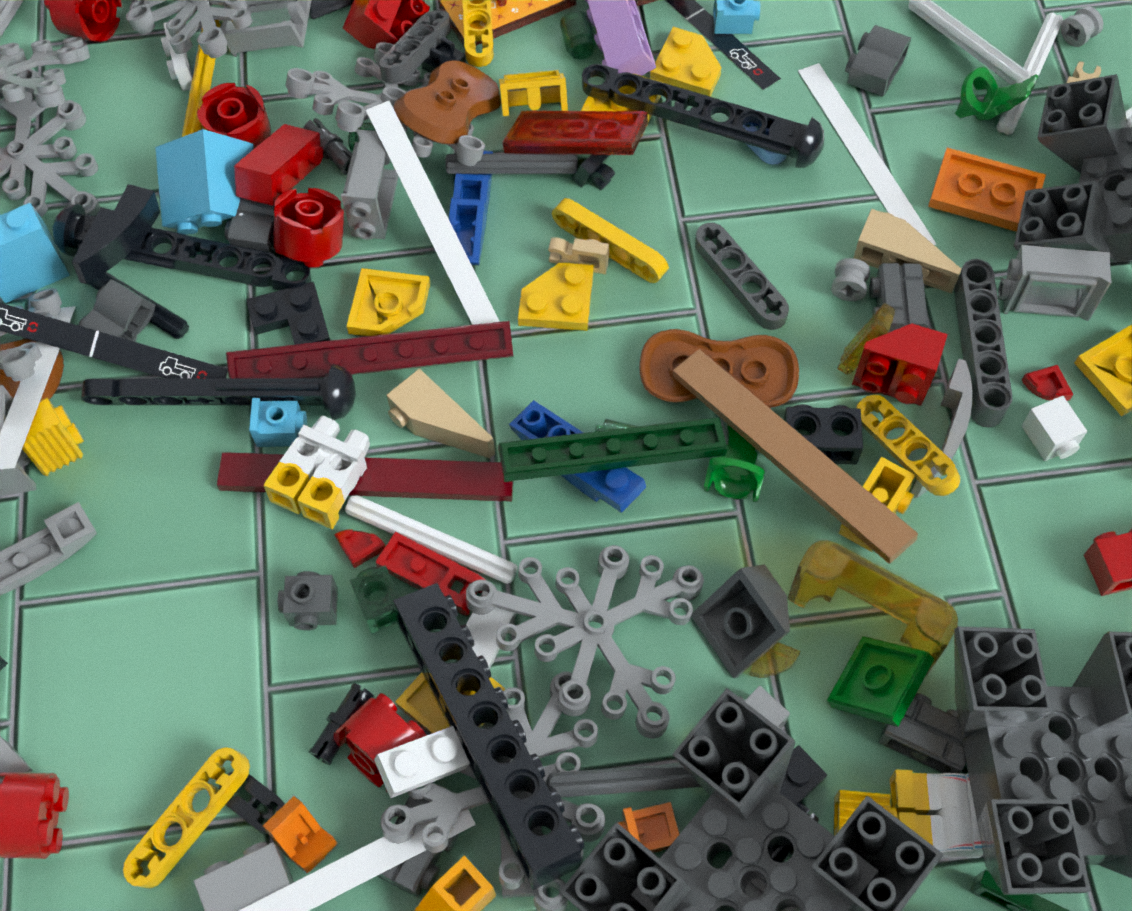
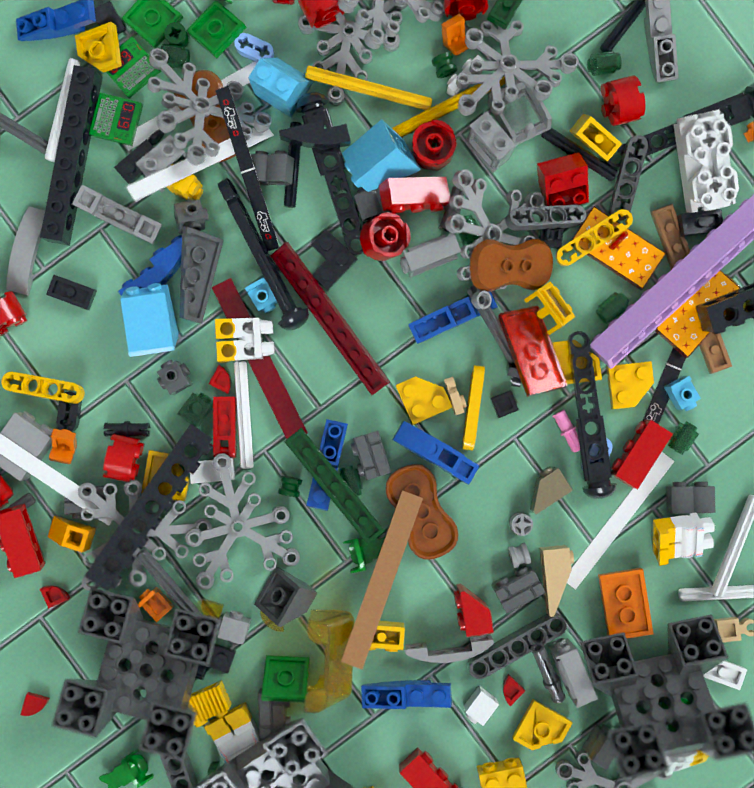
camera: 55 degrees right, 25 degrees up
yellow plate [346,268,430,336] -> none
white sticker [366,101,500,325] -> none
white plate [374,726,470,798] -> none
tan slope [387,368,495,458] -> none
dark grey beam [695,223,789,330] -> none
black brick [783,404,863,465] -> none
clear yellow tile [837,303,895,375] -> none
yellow beam [856,395,960,496] -> none
green hair [955,67,1039,121] -> none
none -> black plate [46,275,97,311]
none -> blue slope [118,235,182,296]
none -> medium azure slope [120,283,179,357]
none -> dark grey brick [174,200,208,234]
none -> dark grey wing [179,226,224,324]
none -> dark green wheel [278,476,302,497]
none -> yellow axle [305,65,432,110]
none -> dark grey brick [350,430,391,480]
none -> blue slope [361,680,452,709]
none -> blue slope [392,421,479,485]
none -> dark green wheel [431,52,458,79]
none -> orange bracket [441,14,469,56]
none -> light grey window [465,111,516,173]
none -> black tile [490,390,519,418]
none -> light grey wheel [509,512,533,536]
none -> dark tan slope [530,466,573,514]
none -> dark grey pin [531,643,566,703]
none -> bright pink axle [552,409,580,453]
none -> red brick [611,419,673,490]
none -> white hips [653,512,715,566]
none -> clear green brick [667,421,699,455]

